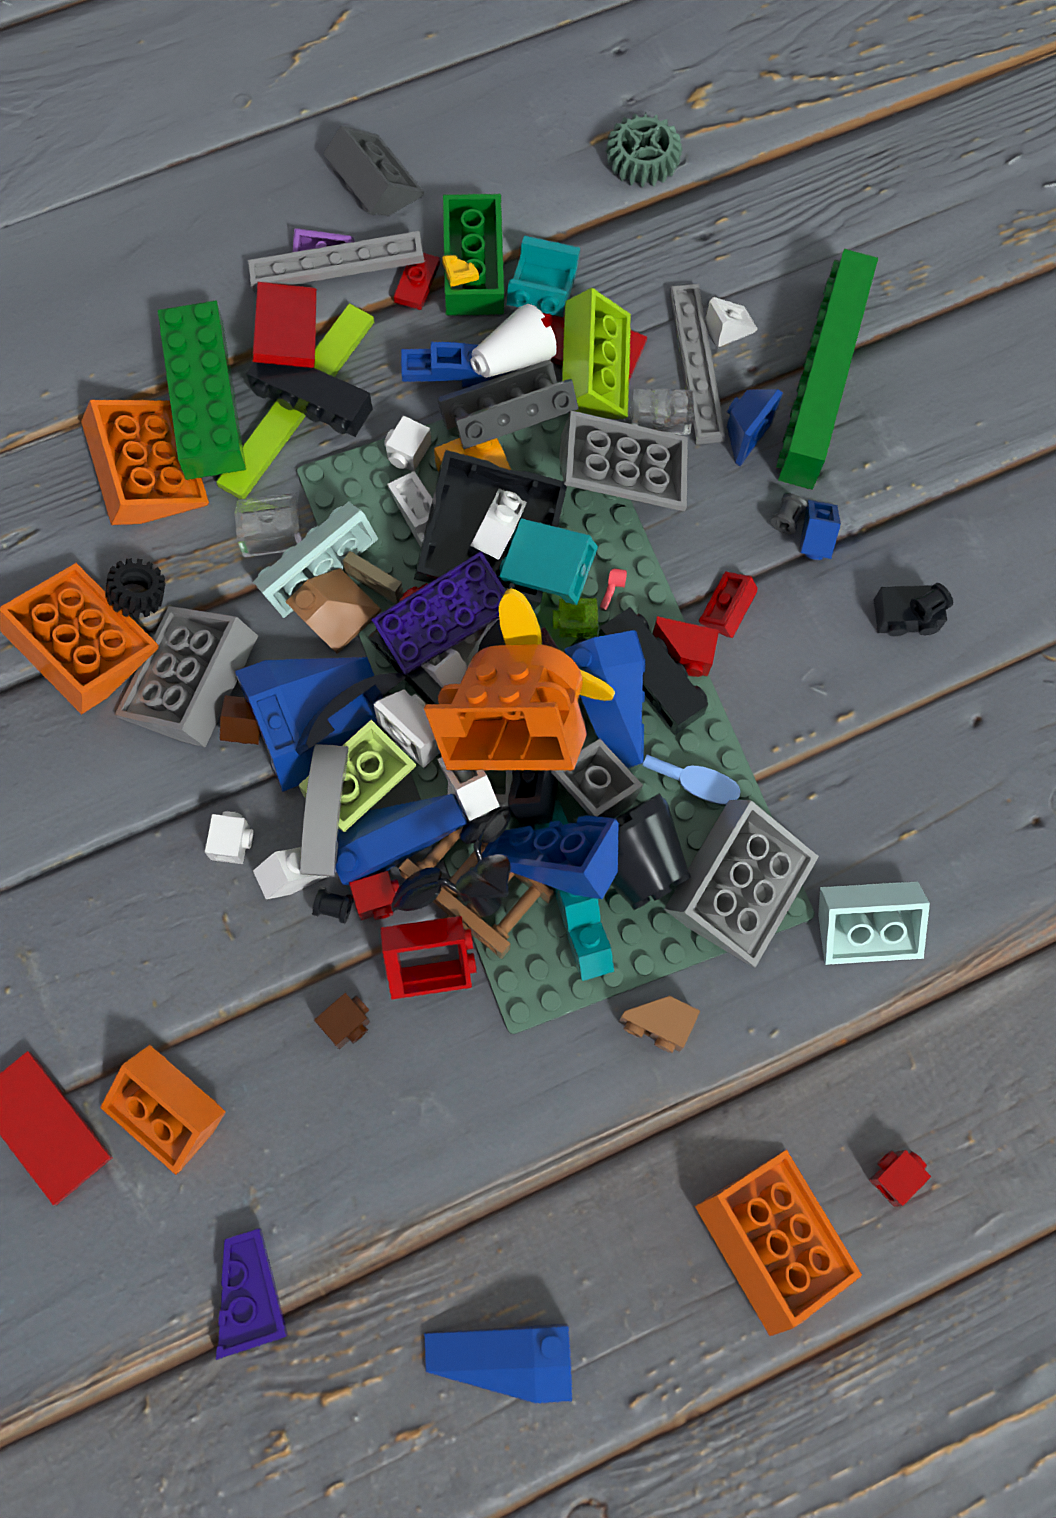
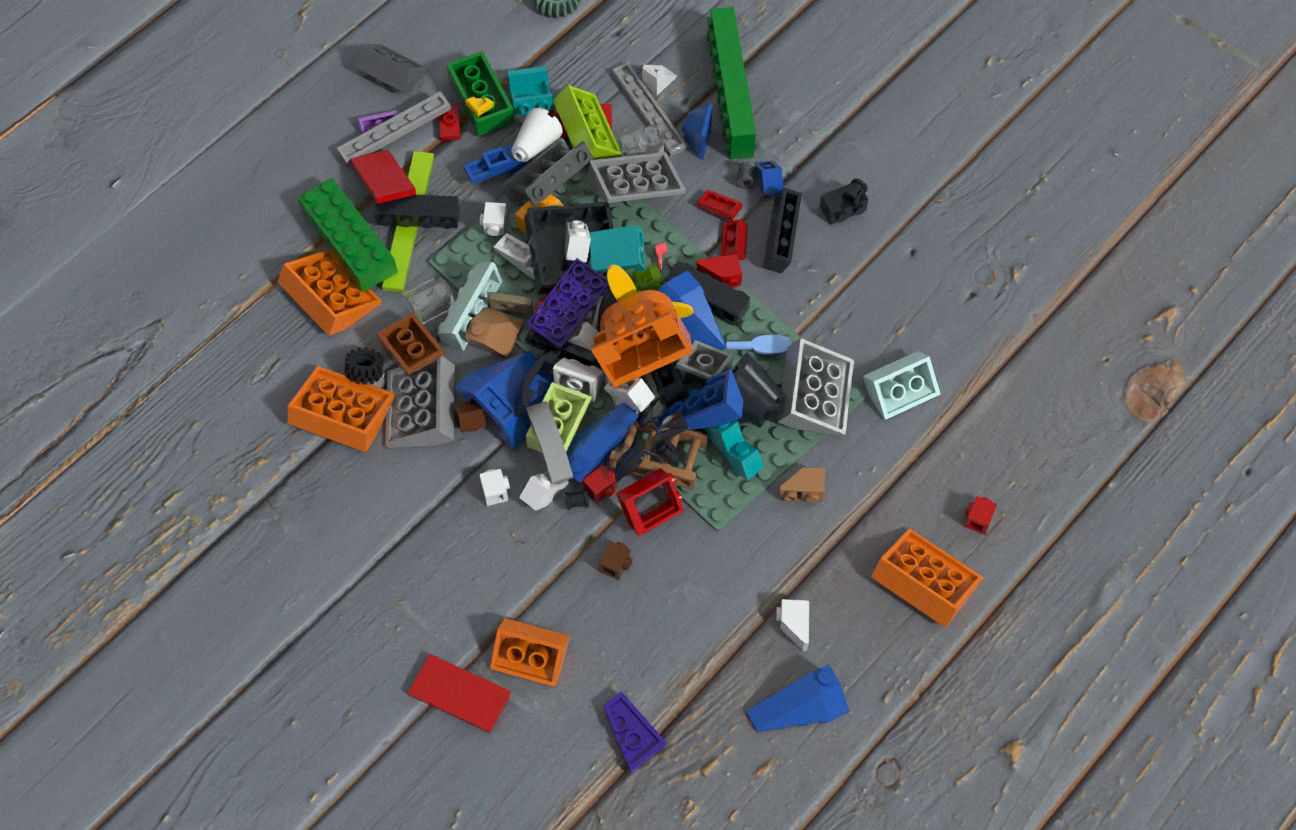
camera: 20 degrees left, 10 degrees down
none -> dark orange slope [377,312,445,375]
none -> red plate [697,189,742,221]
none -> black brick [763,187,802,273]
none -> white slope [776,599,809,651]

